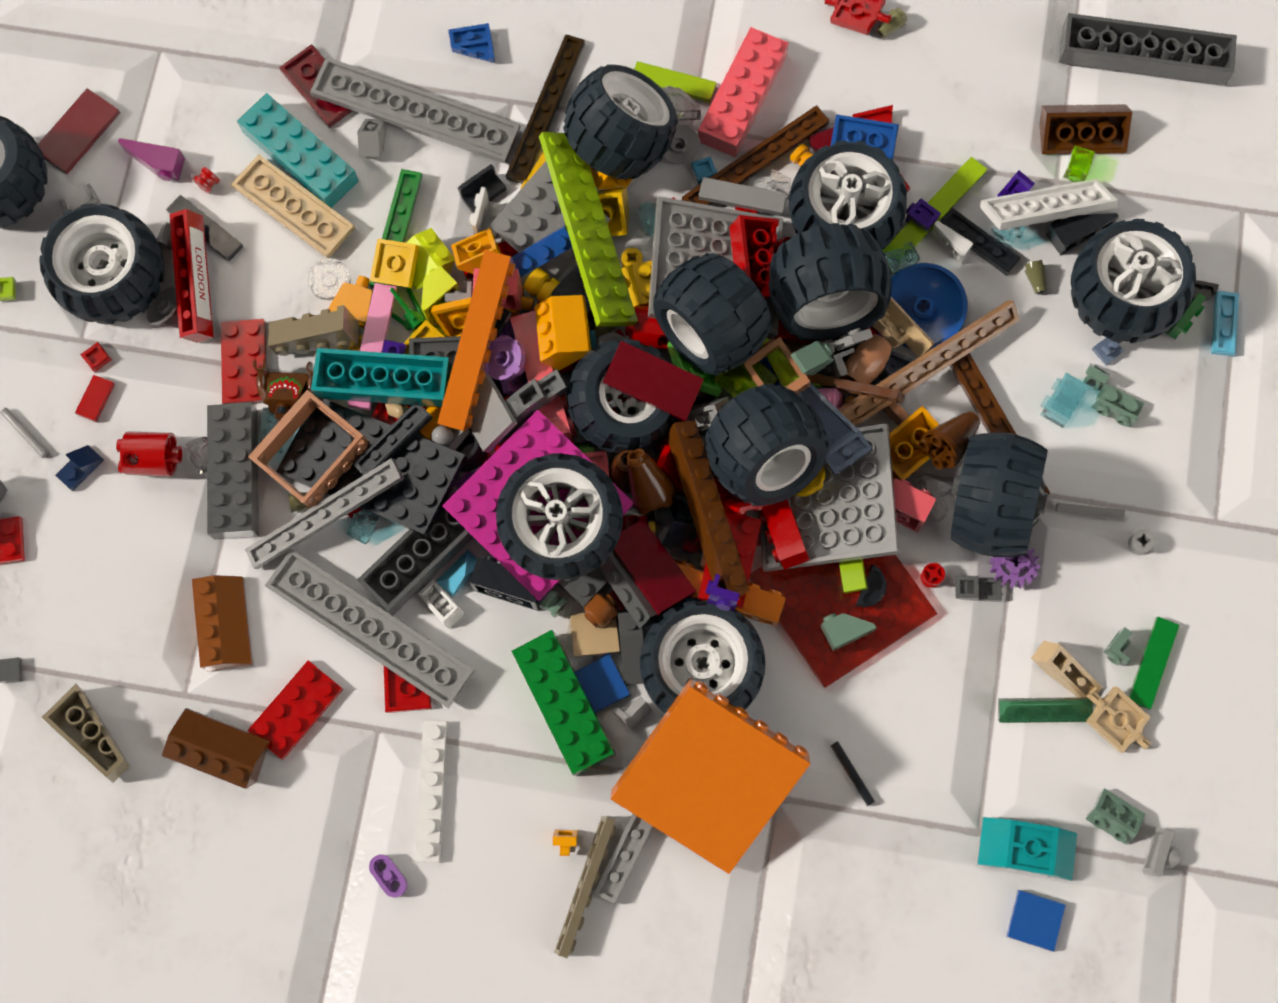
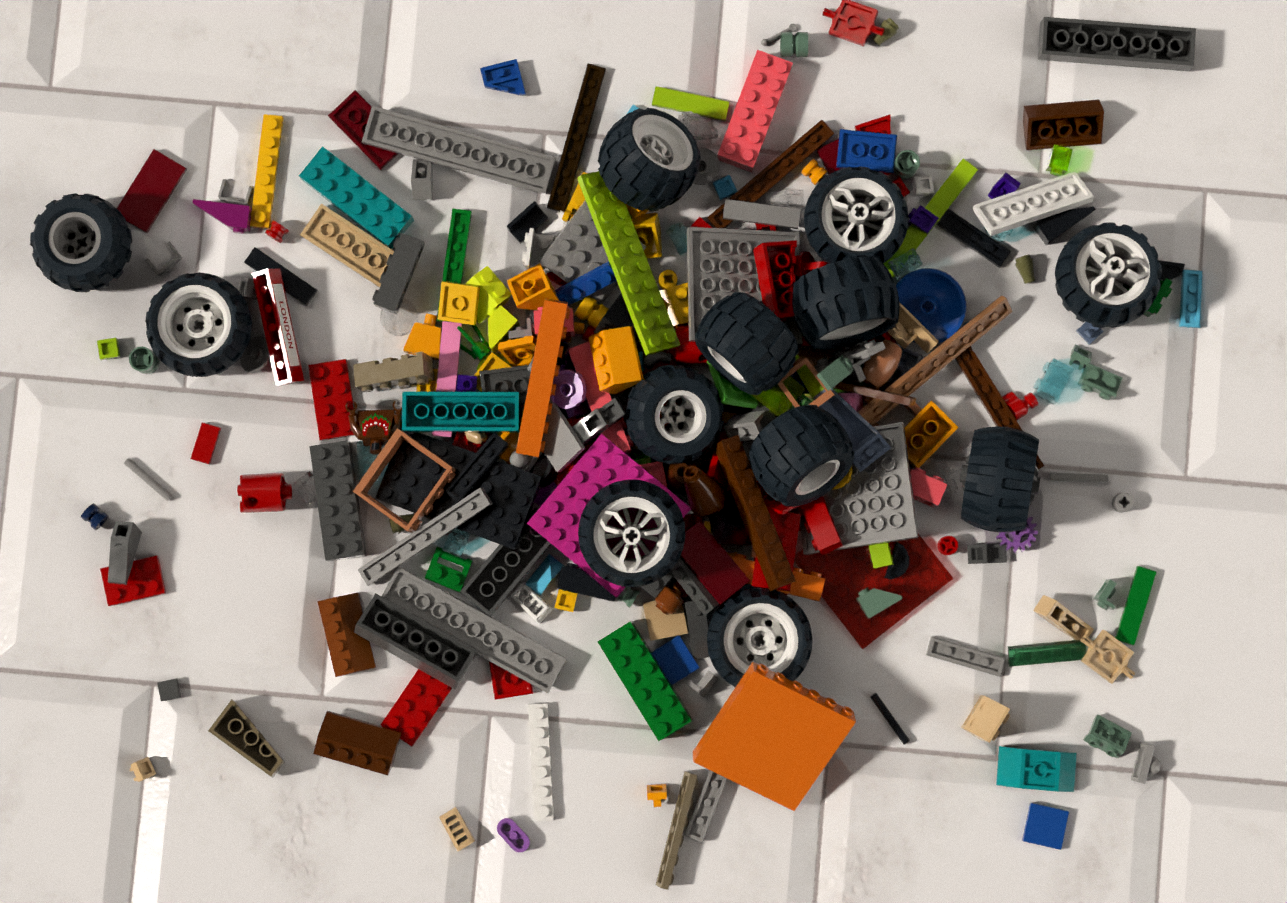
camera: 10 degrees left, 10 degrees up
dark blue slope [55,445,104,491] -> none
red tile [80,342,112,373] -> none
dark red tile [602,341,704,421] -> none
dark purple bracket [705,574,740,611] -> none
reddish brown cone [919,411,981,470] -> none
white slope [931,221,973,263] -> none
none -> sand green wheel [129,346,160,374]
none -> light grey piece [218,179,253,206]
none -> yellow plate [250,114,284,229]
none -> dark grey brick [354,593,477,689]
none -> dark grey brick [372,233,425,315]
none -> green plate [425,546,473,593]
none -> tan slope [439,807,475,851]
none -> yellow plate [554,589,578,612]
none -> light grey hinge [761,24,797,46]
none -> sand green wheel [780,32,808,57]
none -> sand green wheel [893,150,920,180]
none -> white tile [912,175,935,196]
none -> light grey tile [926,637,1006,677]
none -> tan slope [961,695,1010,743]
none -> red piece [1002,392,1038,420]

